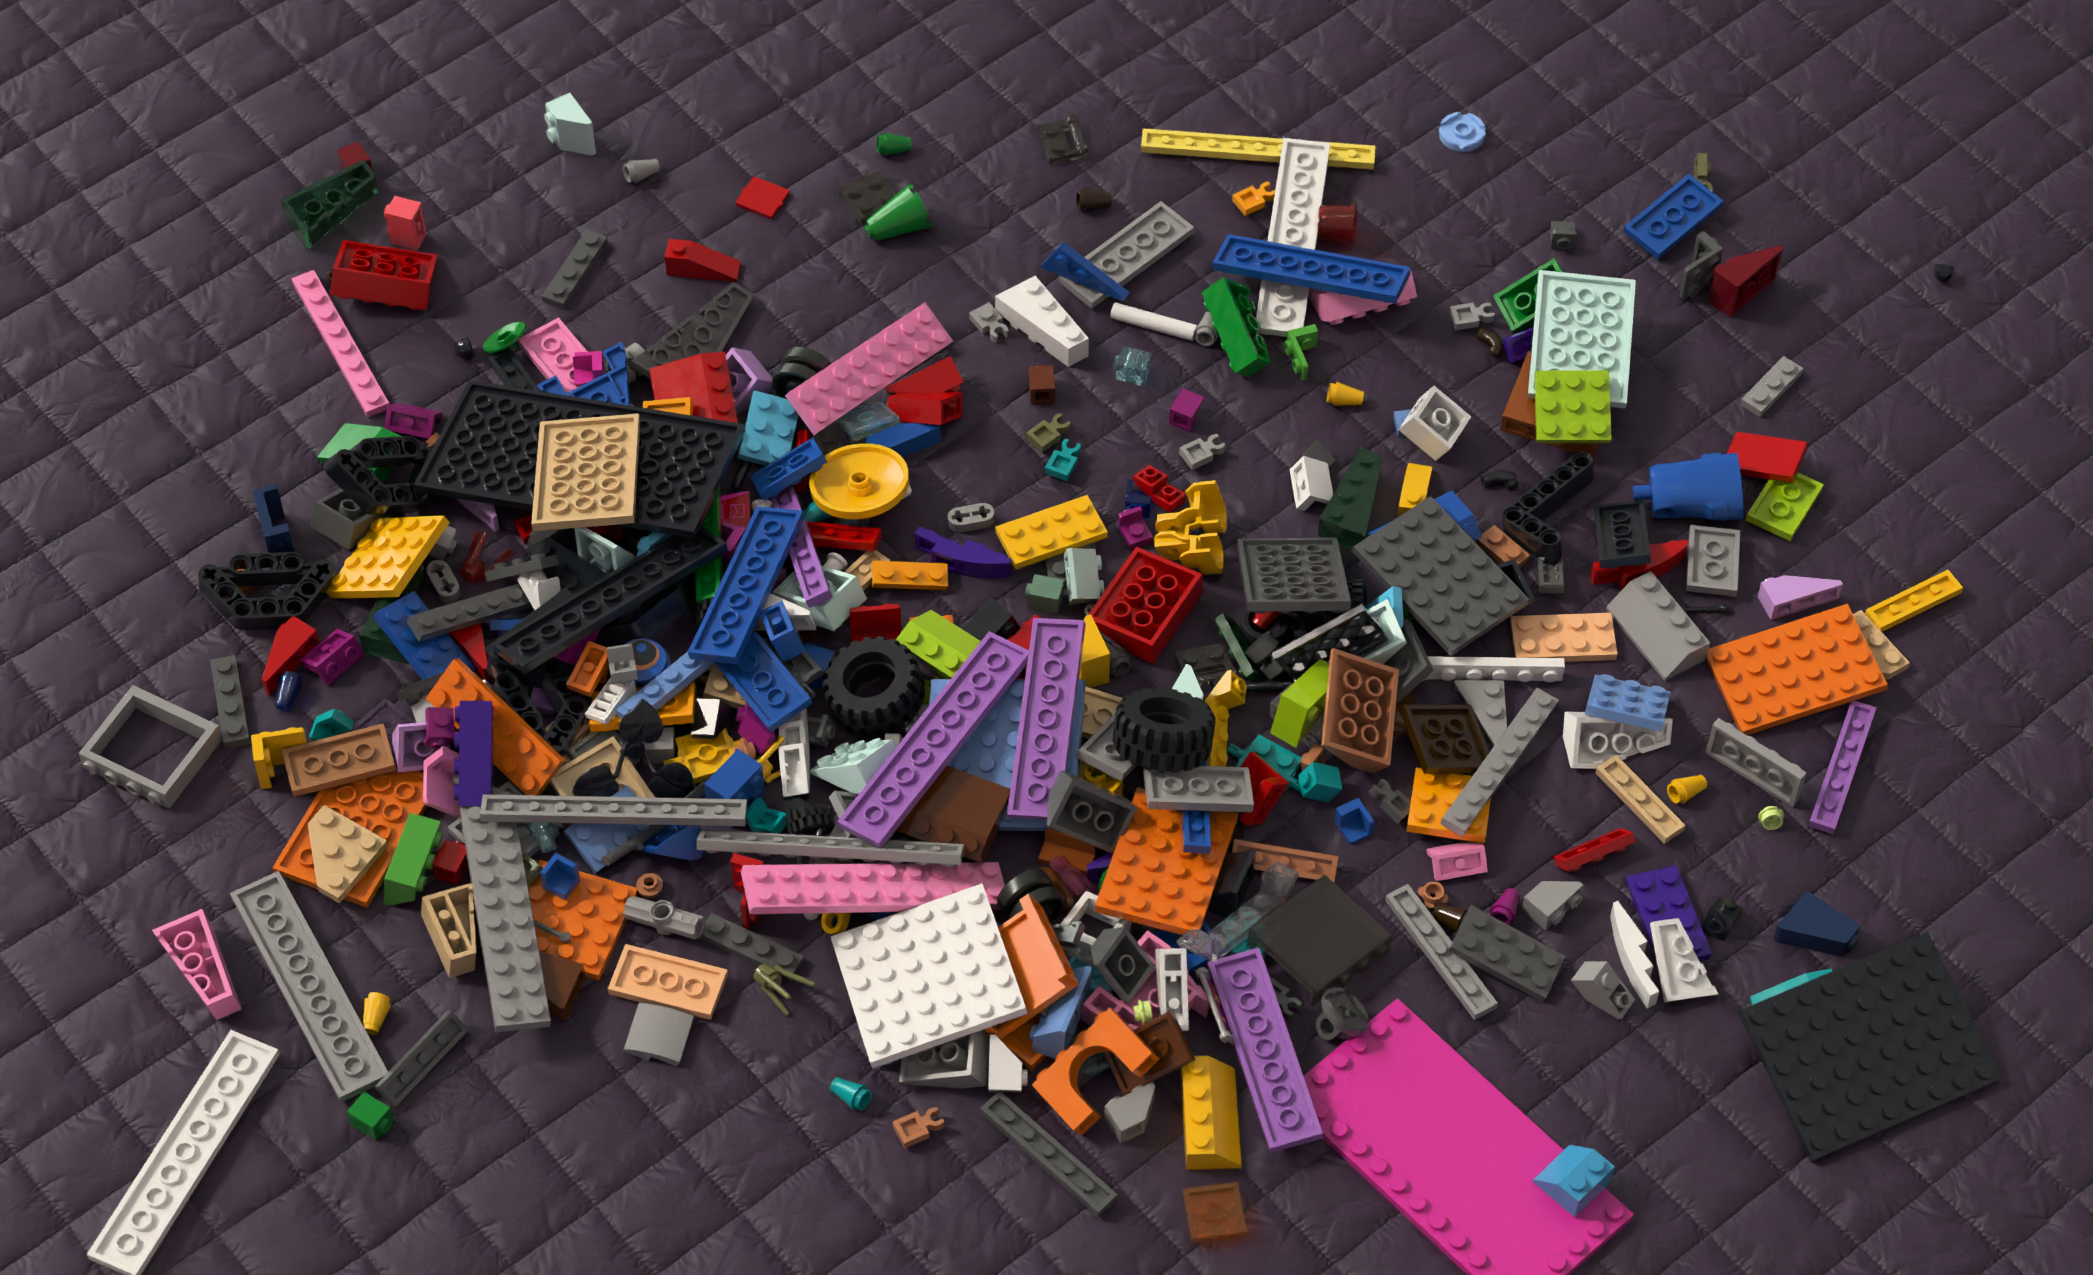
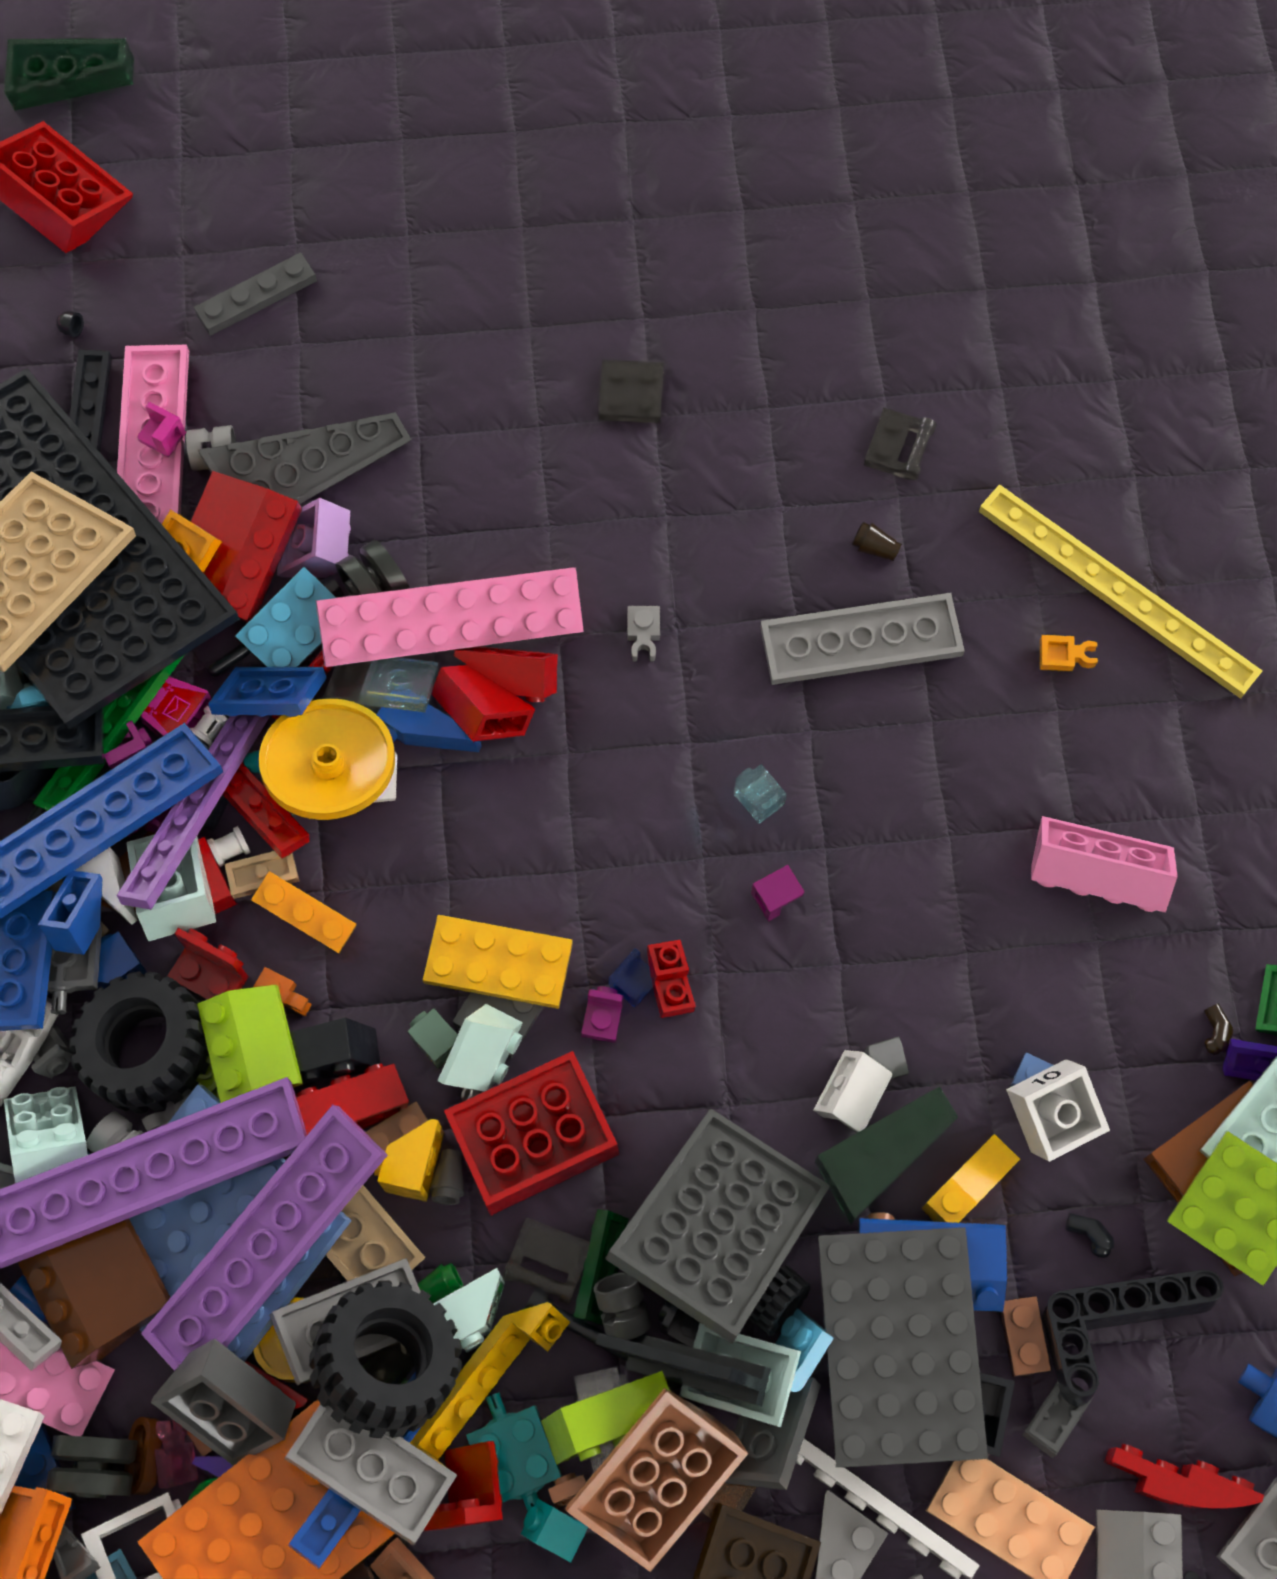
camera: 35 degrees right, 15 degrees up
dark red brick [337,141,374,184] -> none
coral brick [384,196,427,251] -> none
green dish [483,322,526,353] -> none
blue wing [537,342,631,406] -> none
light aqua slope [544,93,596,156] -> none
light grey cone [623,159,660,183] -> none
red slope [665,239,741,282] -> none
red piece [735,176,790,220] -> none
green cone [864,184,933,241] -> none
green cone [876,133,911,156] -> none
dark purple slope [915,526,1012,578] -> none
light grey beam [948,503,994,533] -> none
white wedge [995,276,1089,367] -> none
olive plate [1026,413,1071,453] -> none
copper brick [1029,365,1055,405] -> none
blue wing [1041,241,1130,301] -> none
teal plate [1045,439,1080,481] -> none
white piece [1110,302,1198,341] -> none
yellow piece [1154,480,1227,575] -> none
light grey plate [1179,434,1226,470] -> none
light grey cone [1194,312,1218,346] -> none
green wedge [1201,277,1271,378] -> none
blue plate [1212,234,1410,304] -> none
white plate [1256,138,1330,337] -> none
bright green bracket [1284,324,1318,381] -> none
clear red piece [1317,202,1358,245] -> none
yellow cone [1327,382,1364,406] -> none
light grey plate [1449,303,1495,331] -> none
black plate [1593,500,1651,569] -> none

